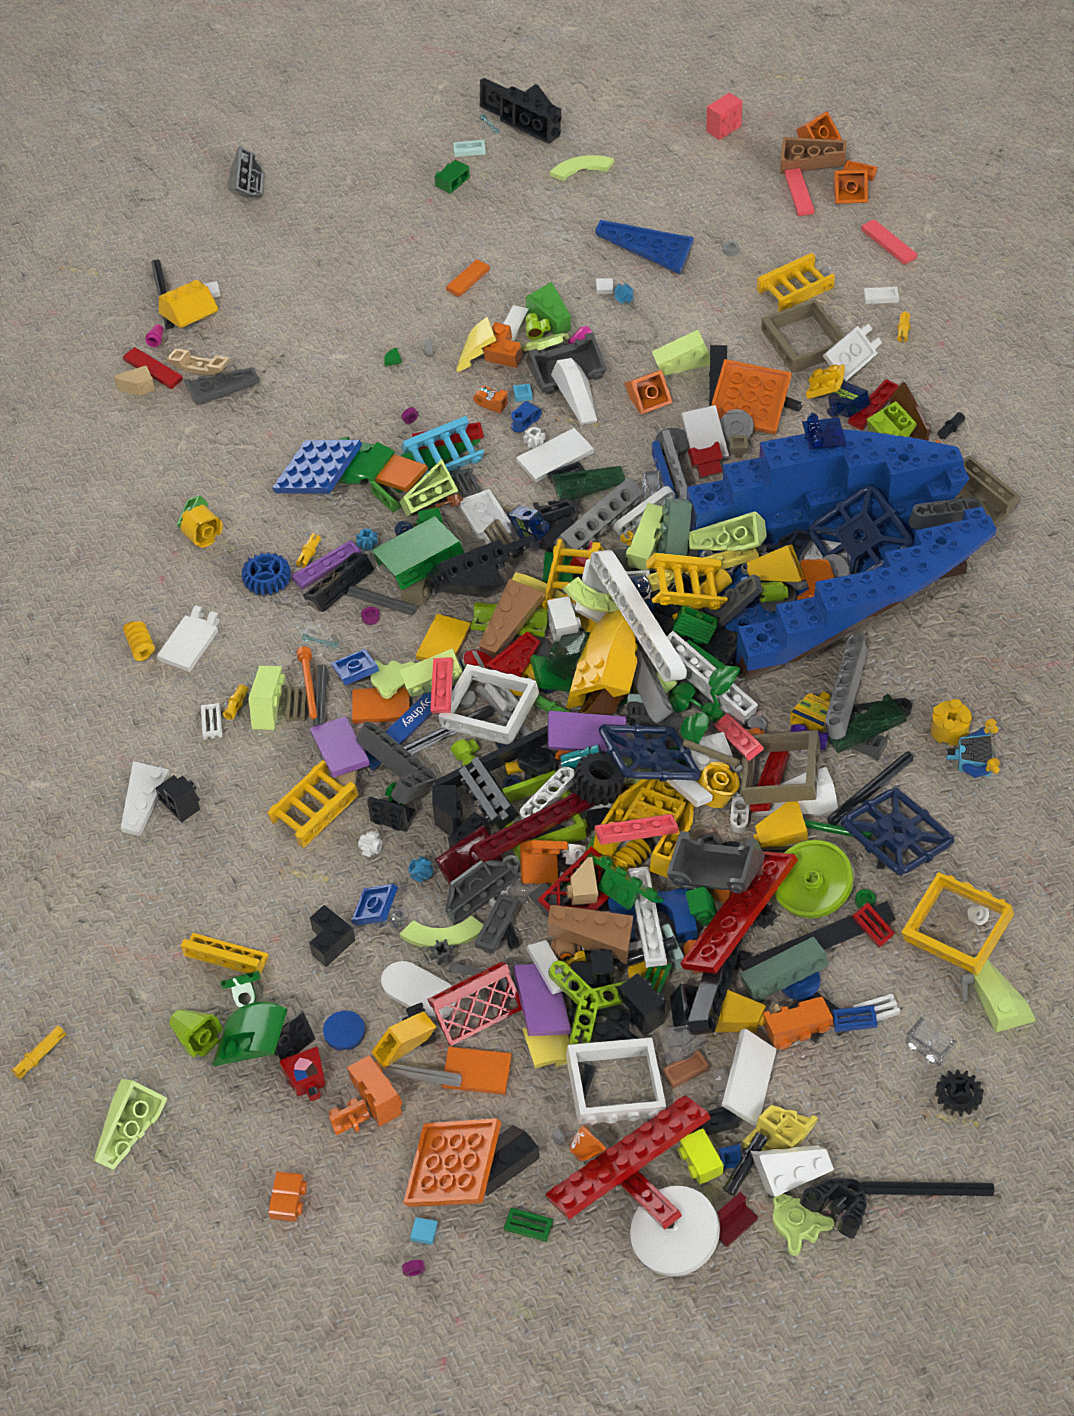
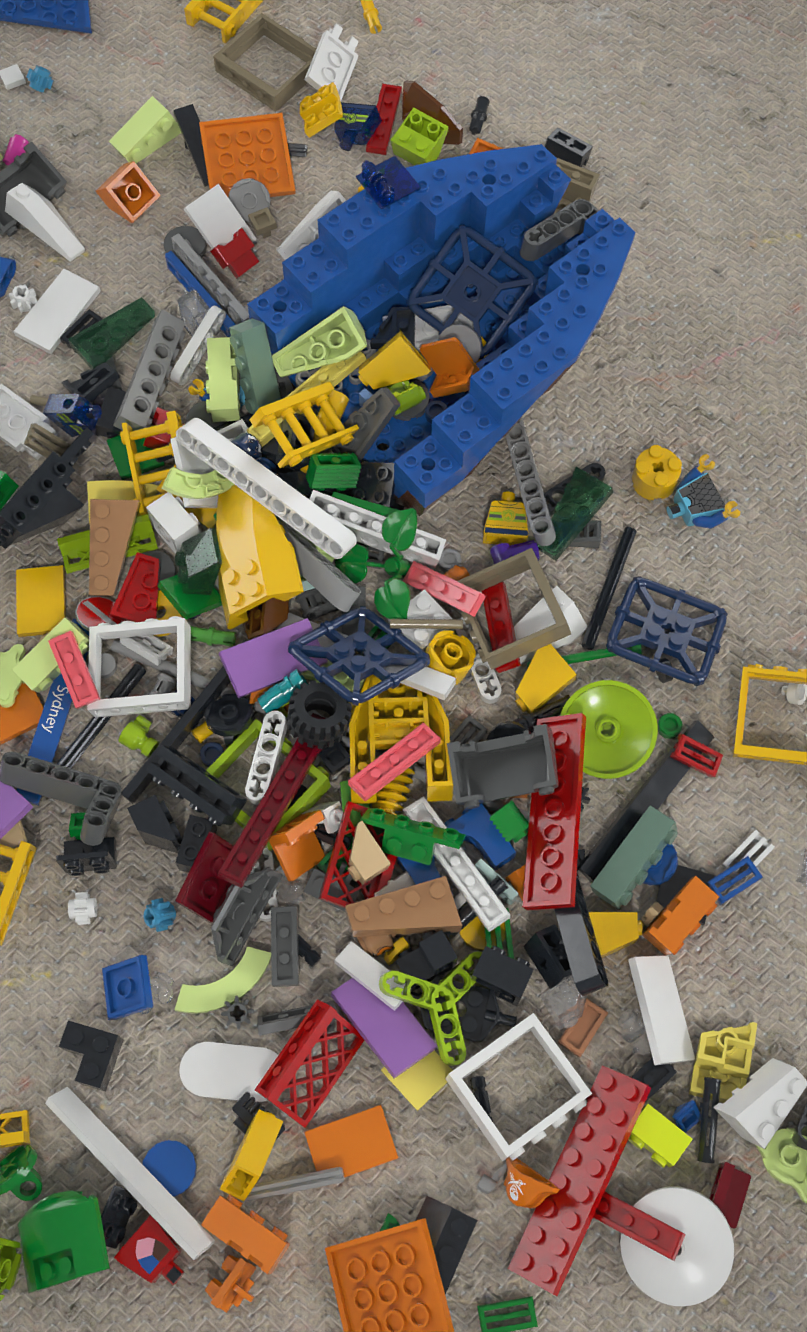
camera: 30 degrees left, 15 degrees up
none -> white tile [45,1087,215,1260]
none -> black hinge [545,127,593,167]

